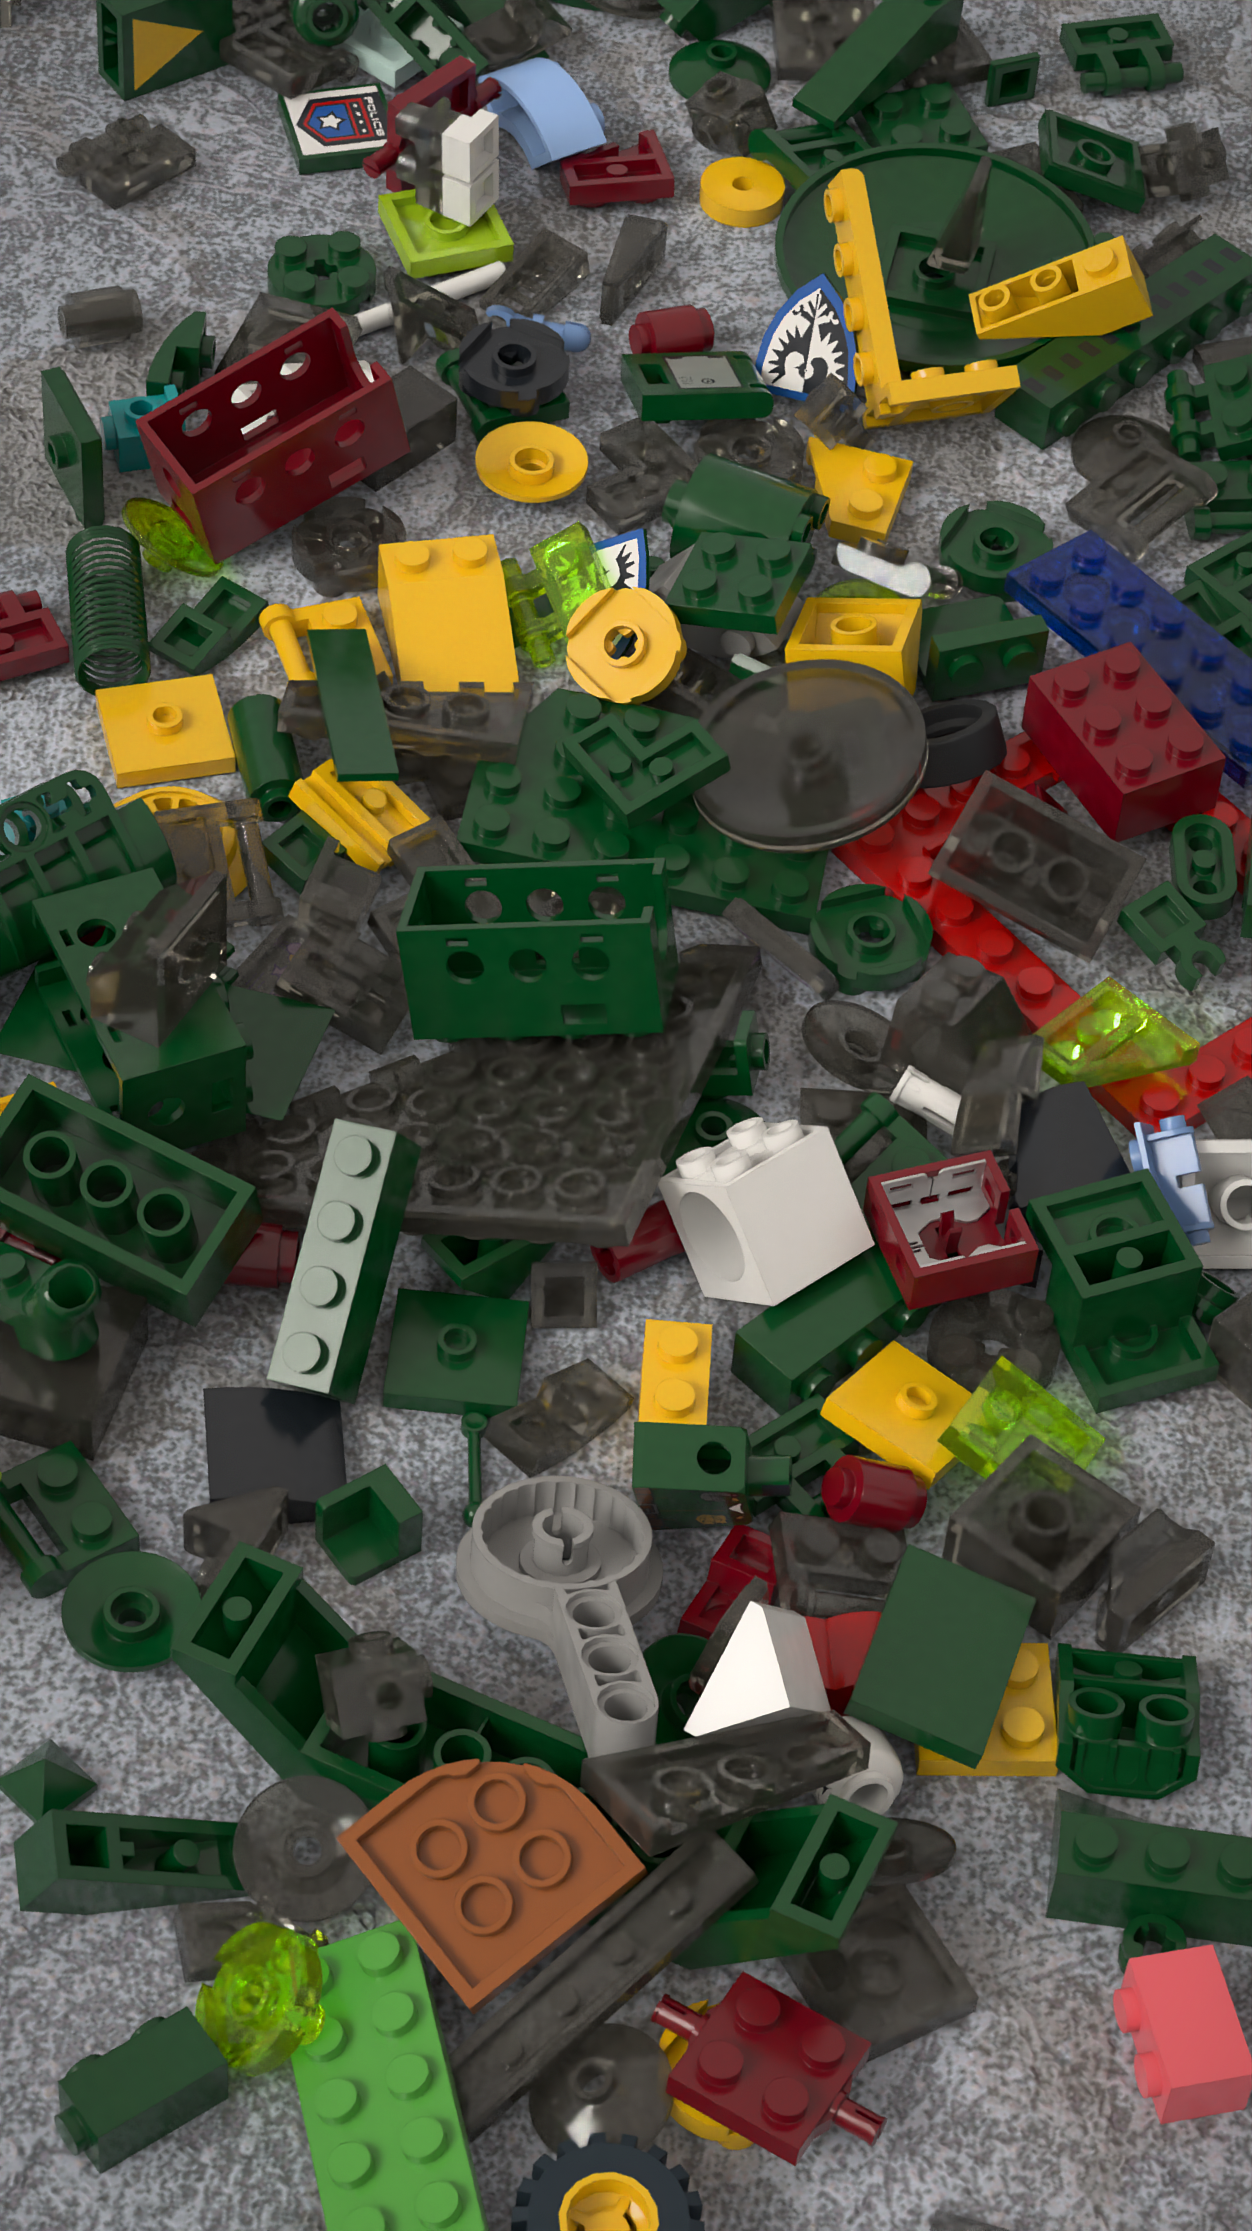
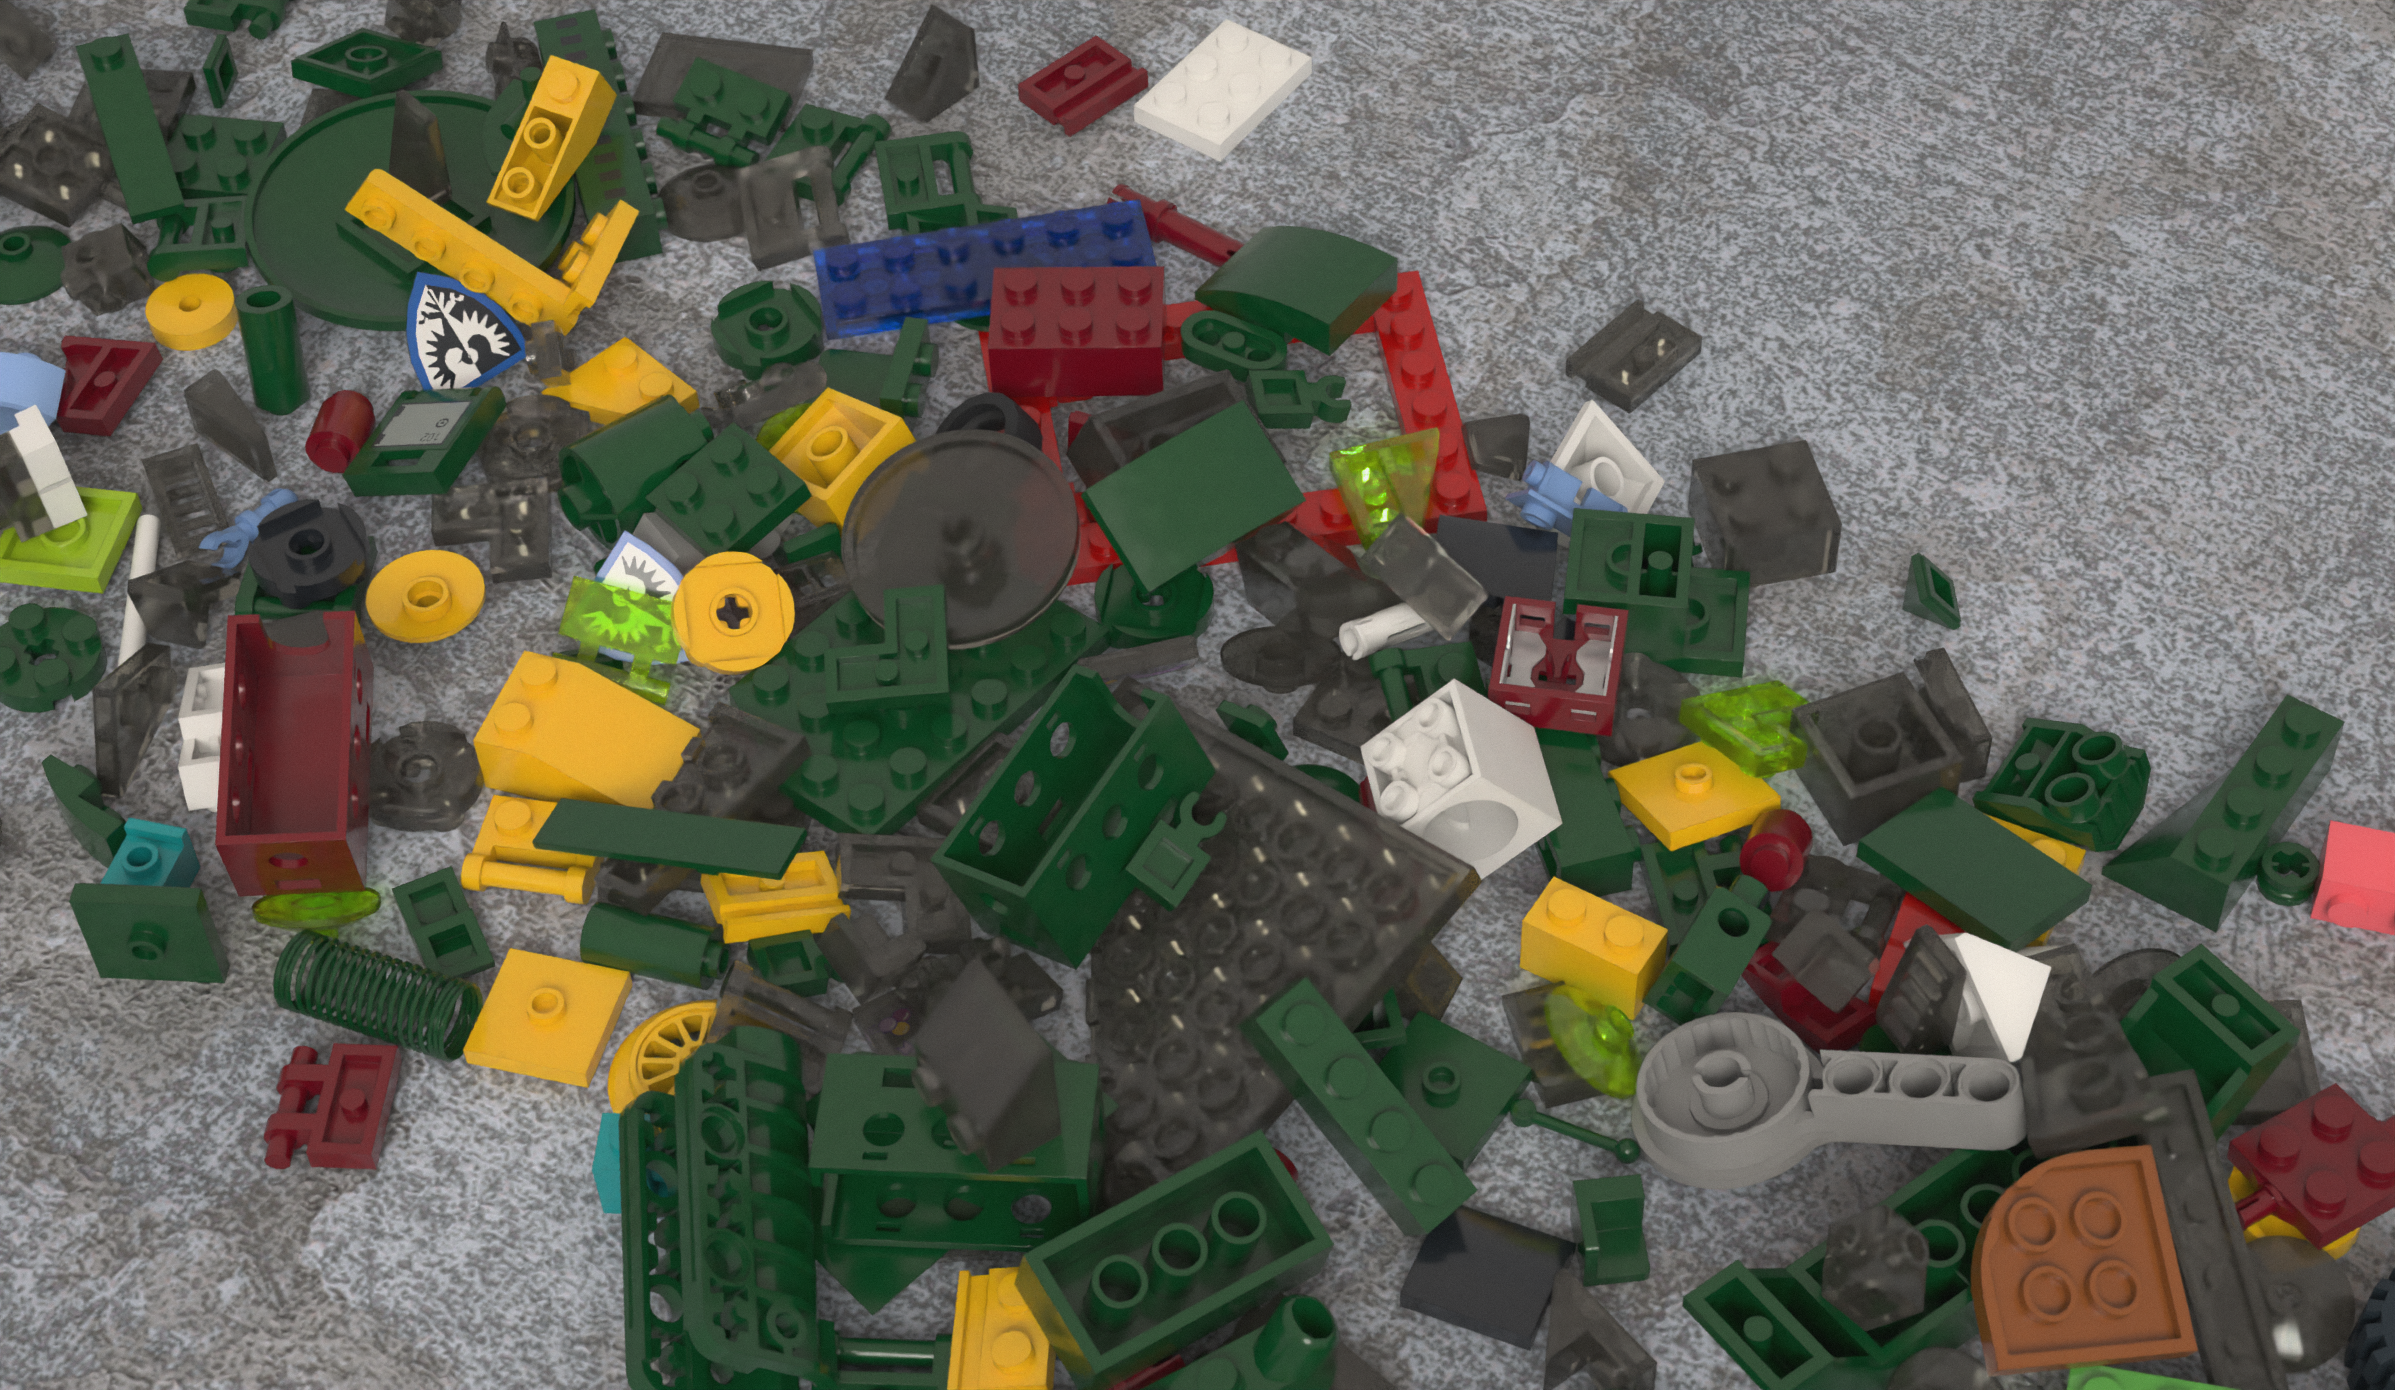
camera: 55 degrees left, 0 degrees up
none -> dark green brick [235,285,311,415]
none -> dark green slope [1080,400,1306,596]
none -> dark green plate [1119,791,1227,912]
none -> clear neon green dish [1544,985,1643,1099]
none -> clear smoke panel [1771,905,1881,1014]

